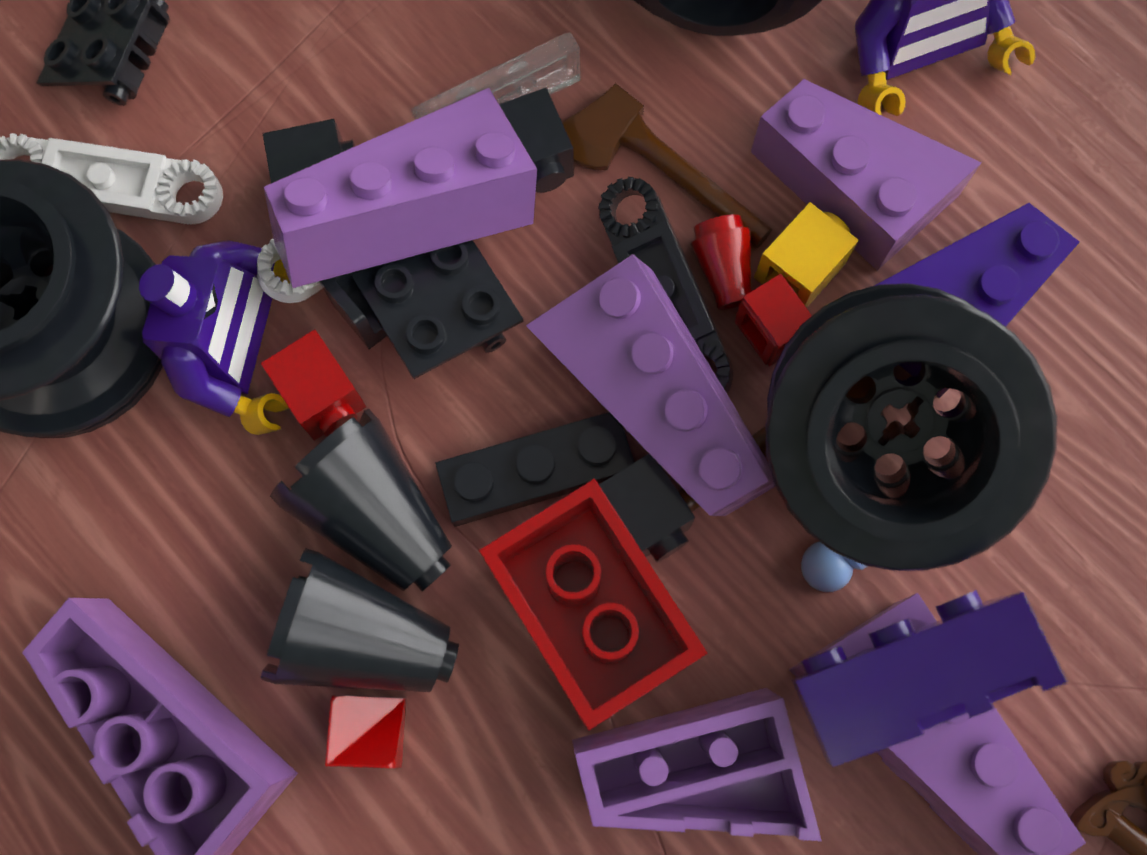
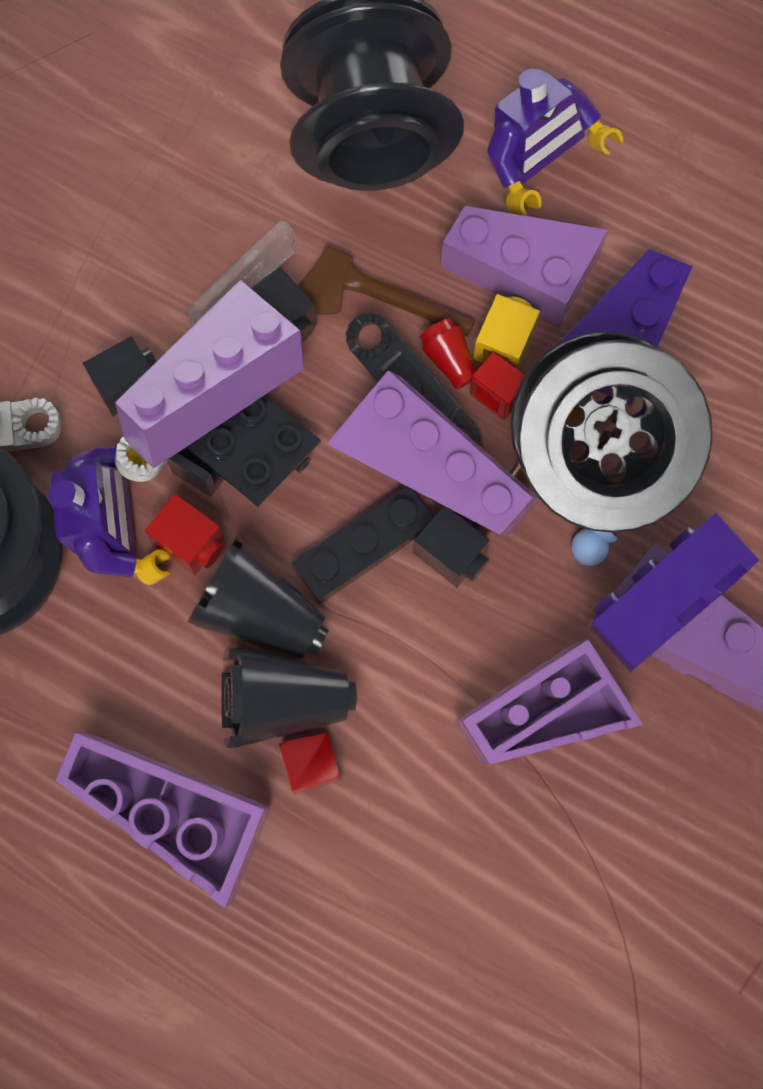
camera: 20 degrees left, 0 degrees up
red brick [479,479,708,731] -> none

